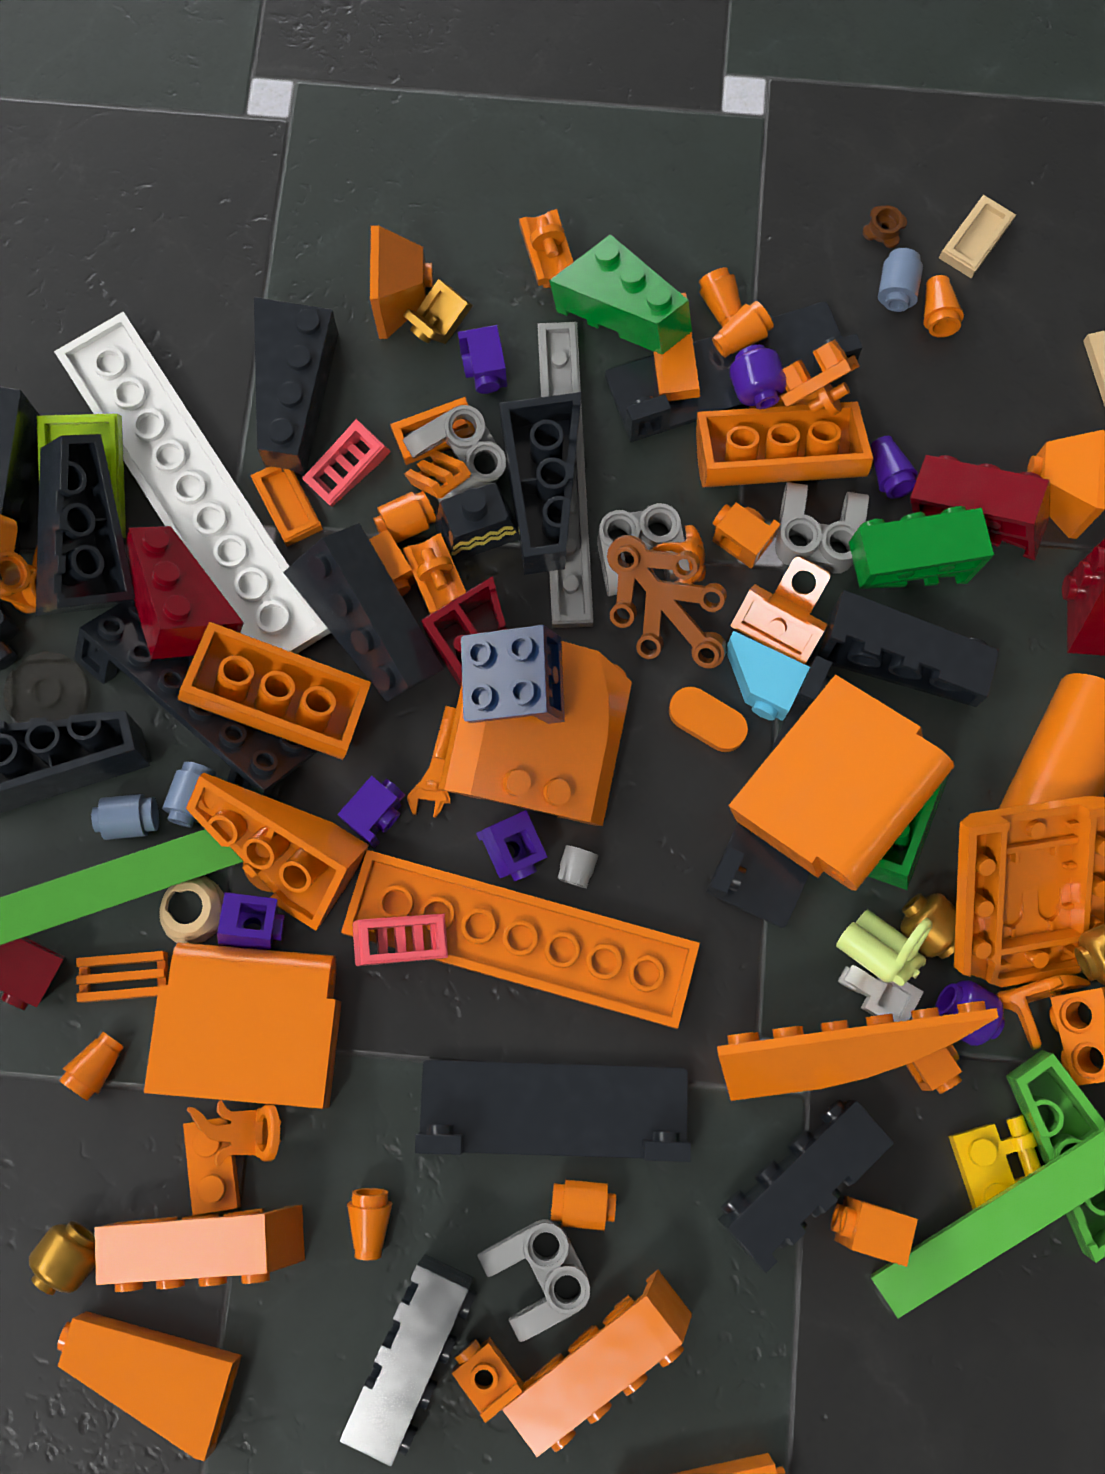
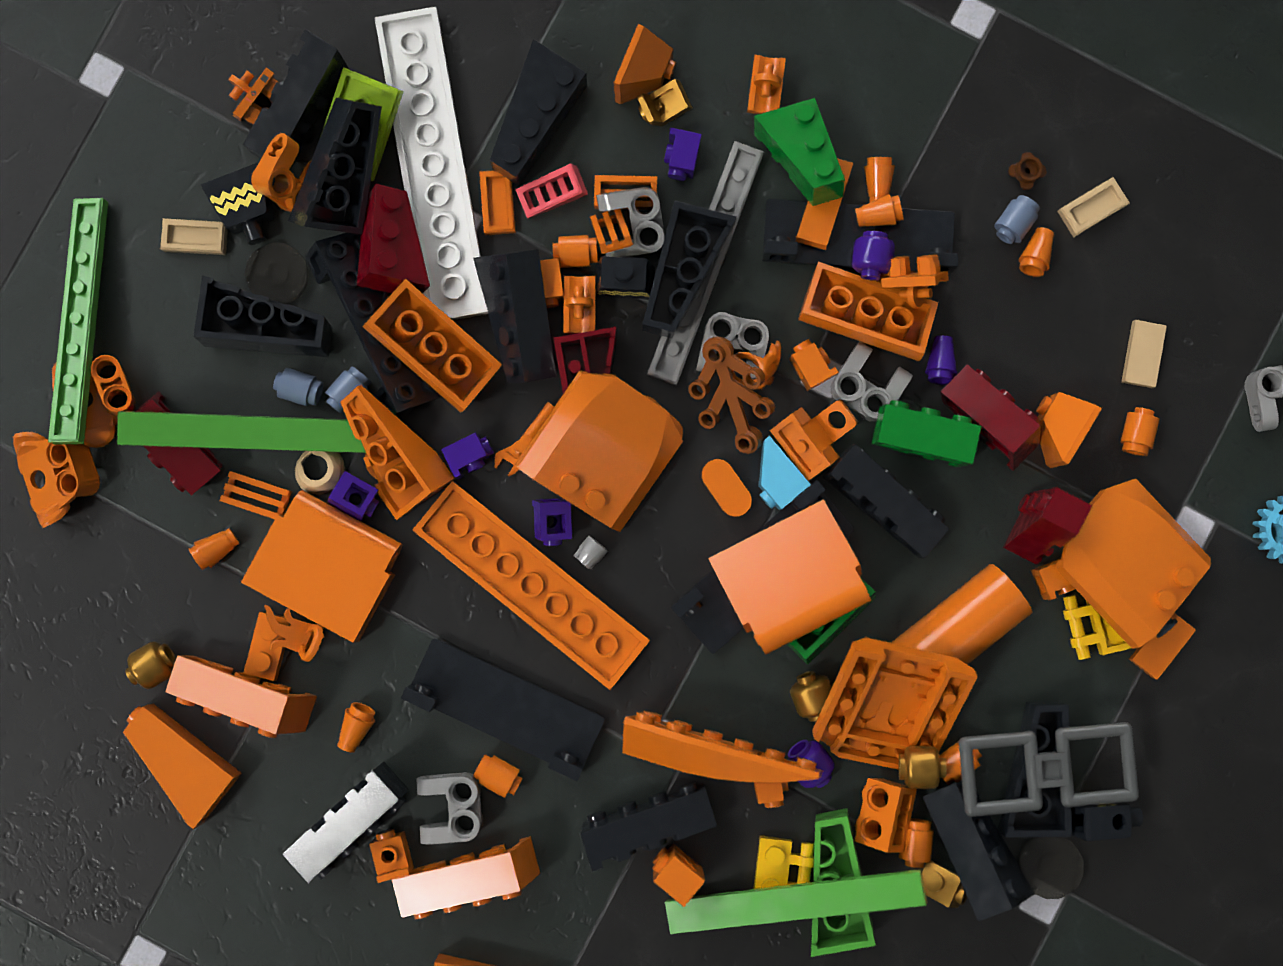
camera: 30 degrees right, 10 degrees up
coral slope [353,914,448,966] -> none
bracket [461,625,565,724] -> none
yellowish green piece [836,909,933,986] -> none
white plate [838,965,923,1022] -> none
orange piece [996,975,1091,1050] -> none

